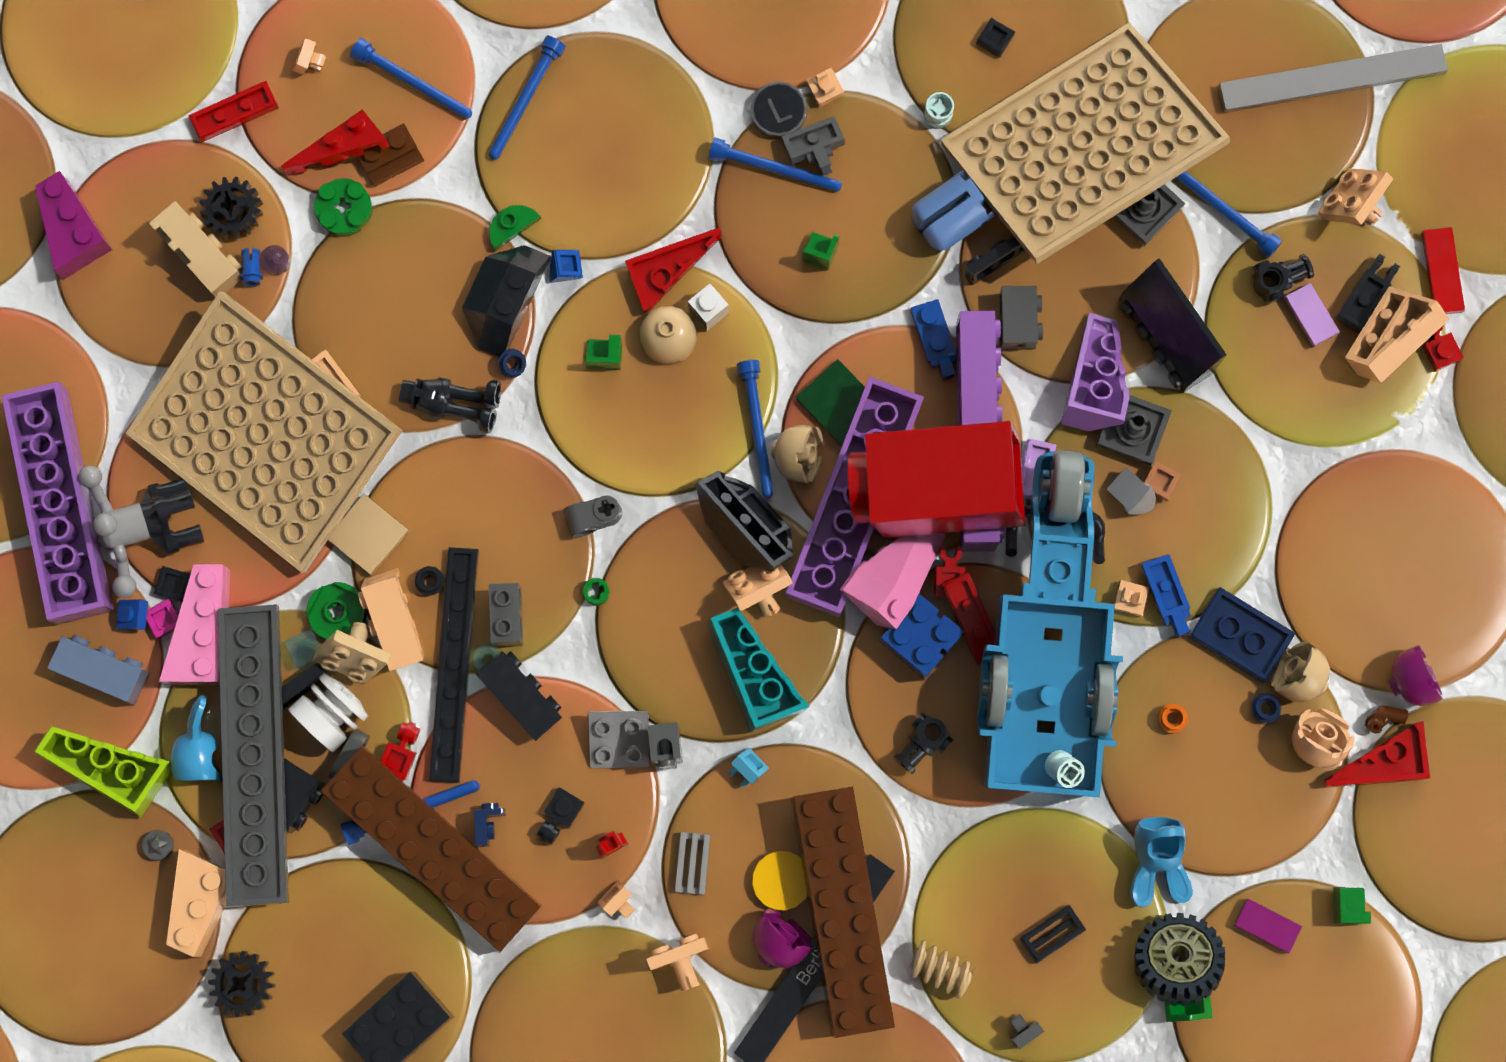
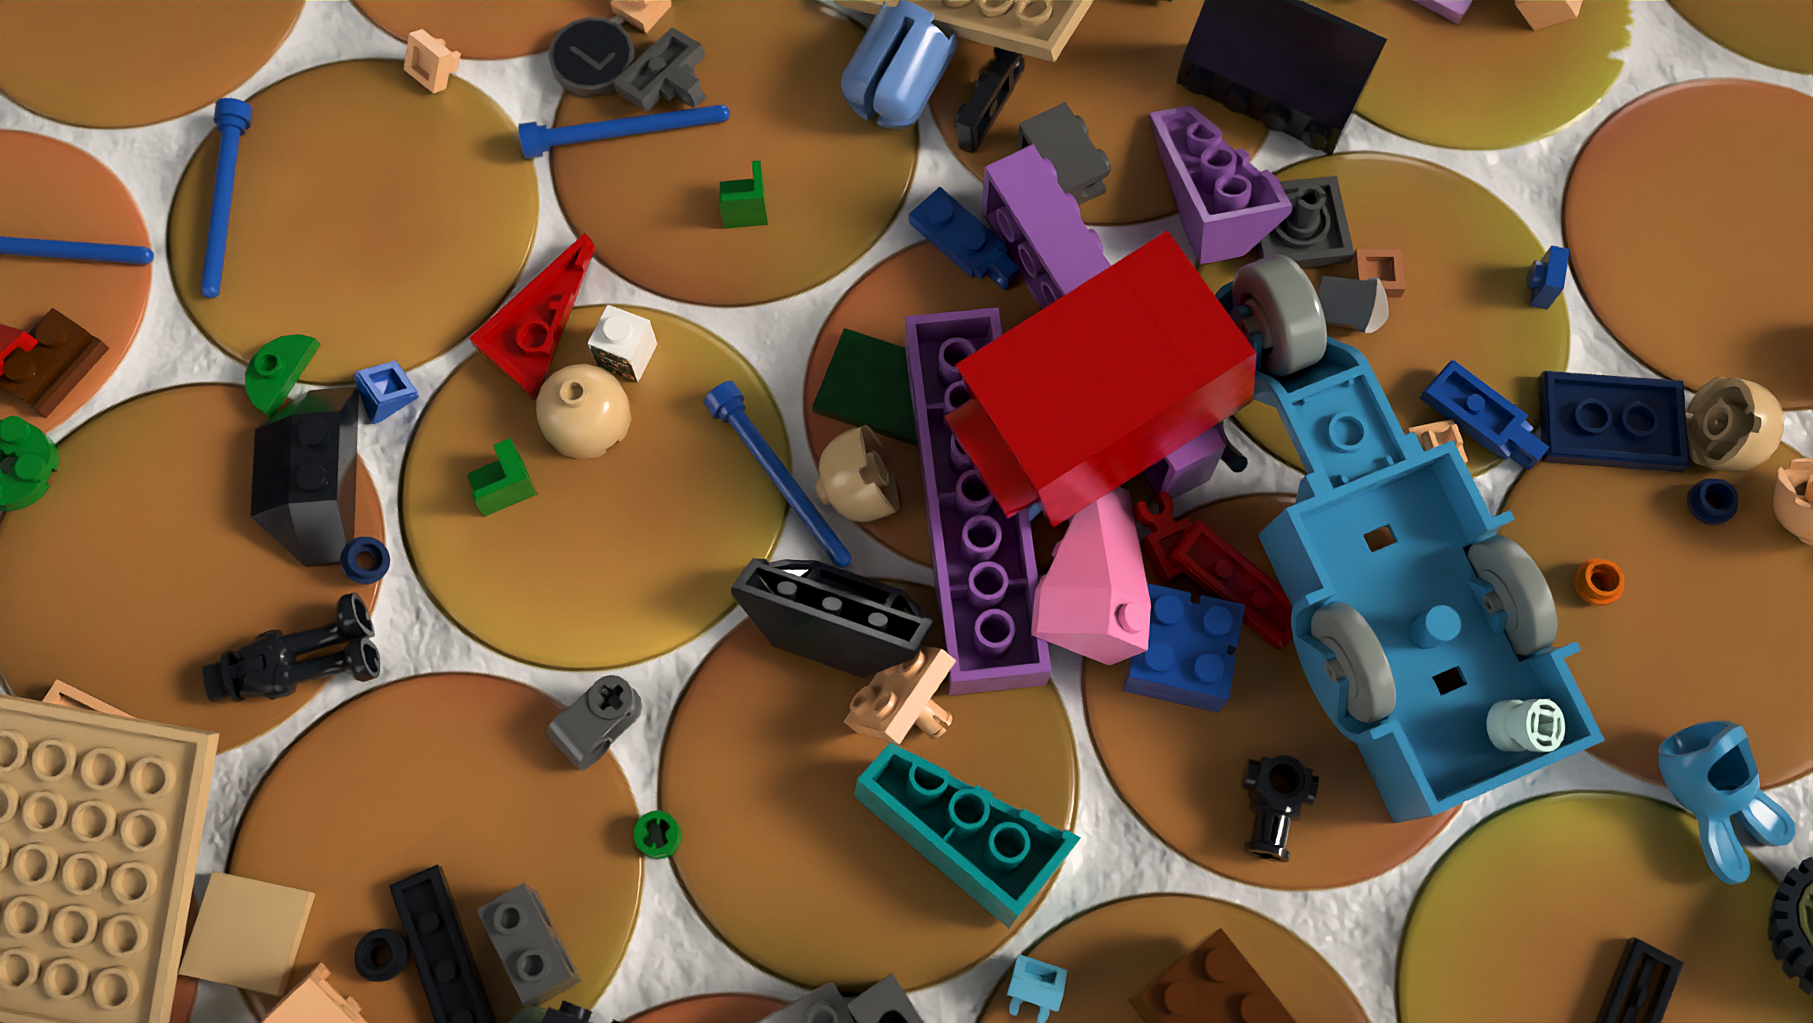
camera: 30 degrees left, 10 degrees down
none -> light nougat tile [404,29,461,93]
none -> blue plate [1526,245,1570,310]

